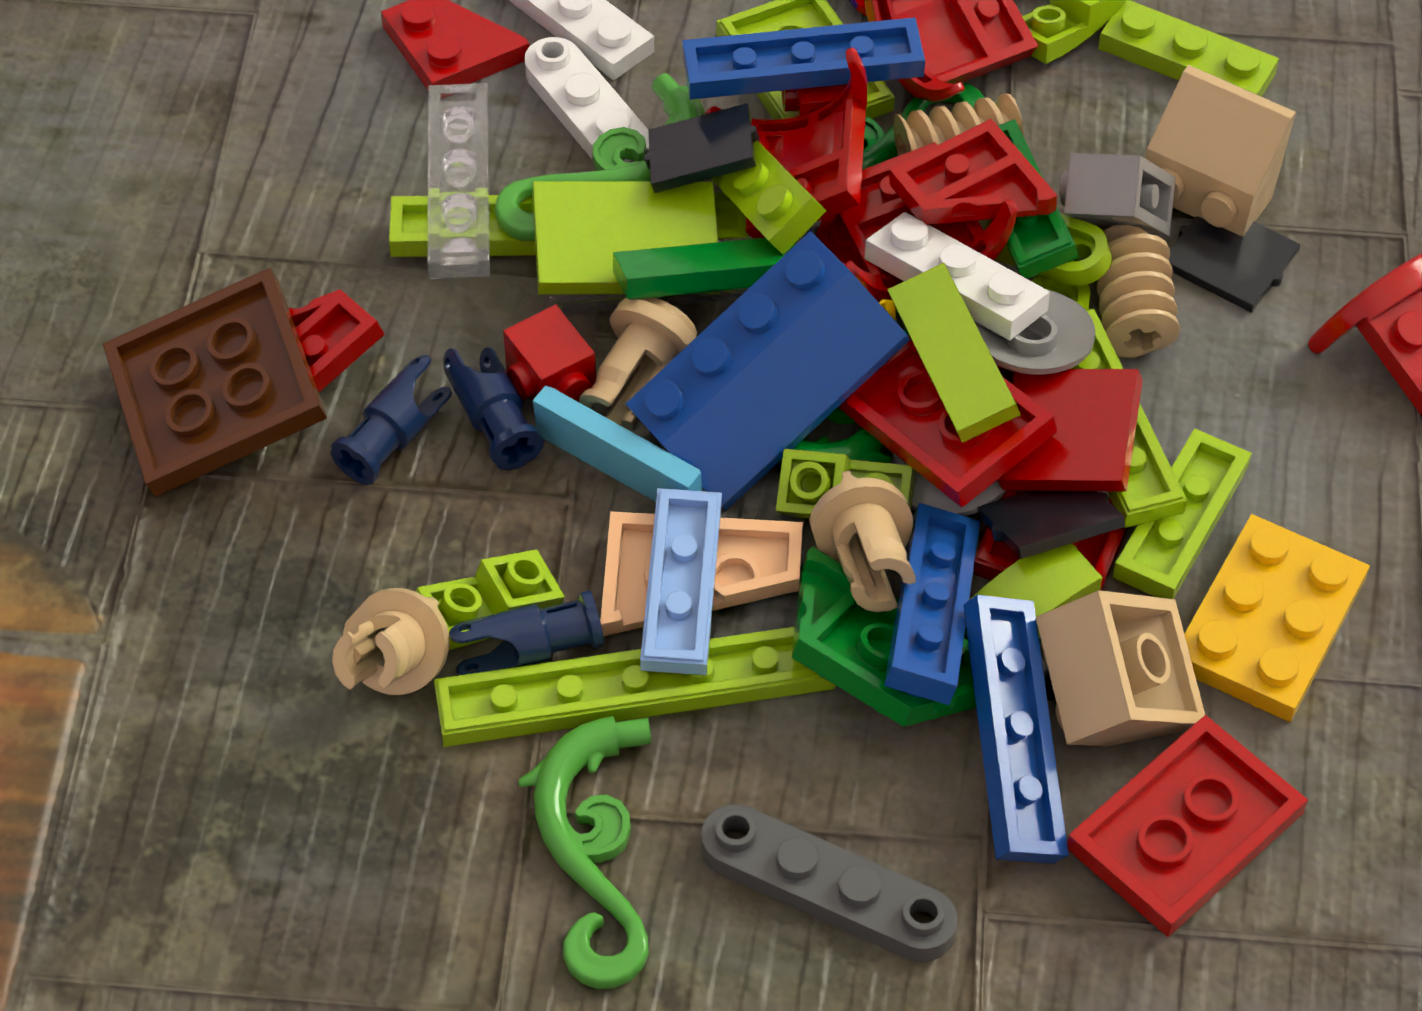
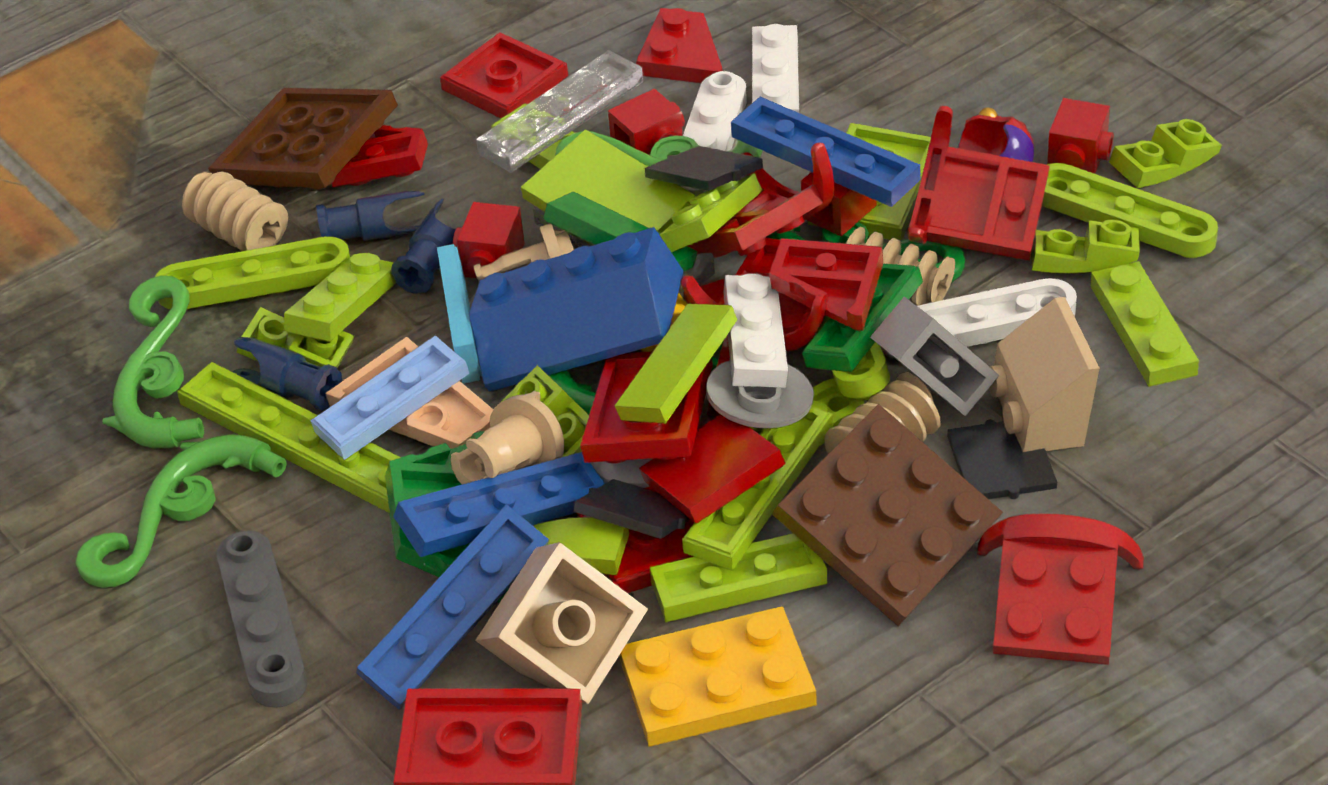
camera: 50 degrees right, 10 degrees down
tan piece [332,588,449,695] -> none
none -> bright green plant [102,275,204,448]
none -> lime plate [155,237,350,309]
none -> tan piece [182,171,288,251]
none -> lime plate [284,253,396,342]
none -> red tile [440,32,568,119]
none -> red brick [608,88,685,155]
none -> reddish brown plate [772,404,1003,627]
none -> white plate [880,278,1077,358]

